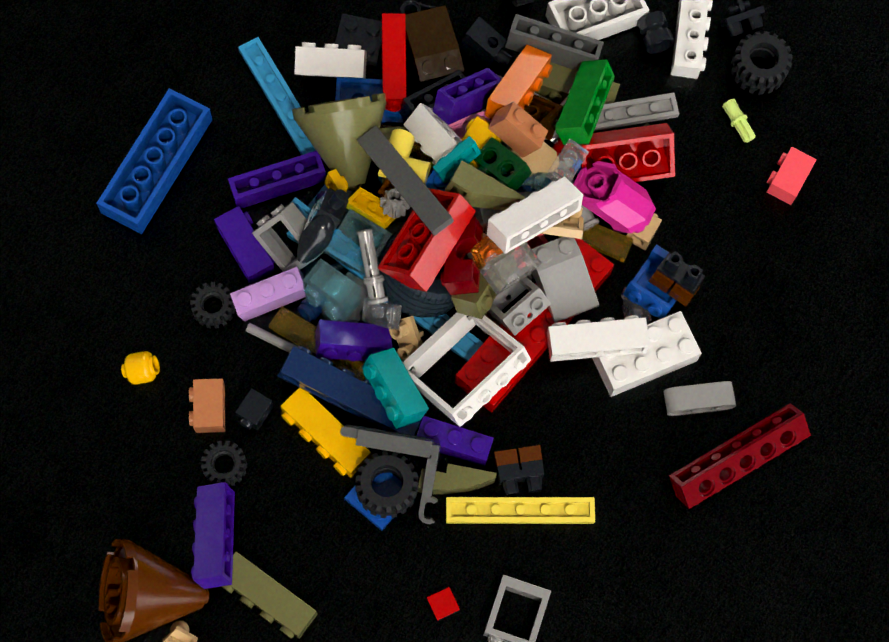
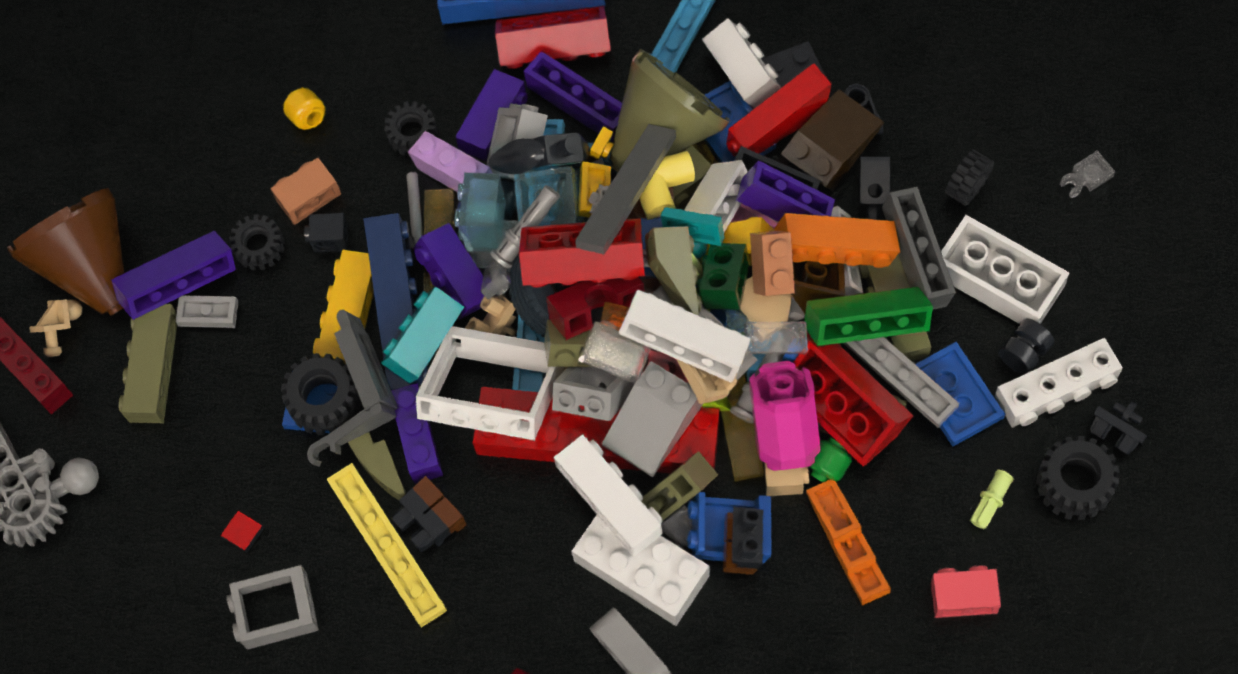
camera: 70 degrees right, 5 degrees down
none -> light grey plate [176,296,238,328]
none -> slope [495,6,611,69]
none -> olive slope [641,451,718,520]
none -> orange slope [806,480,890,605]
none -> green head [809,437,852,482]
none -> blue plate [915,342,1005,446]

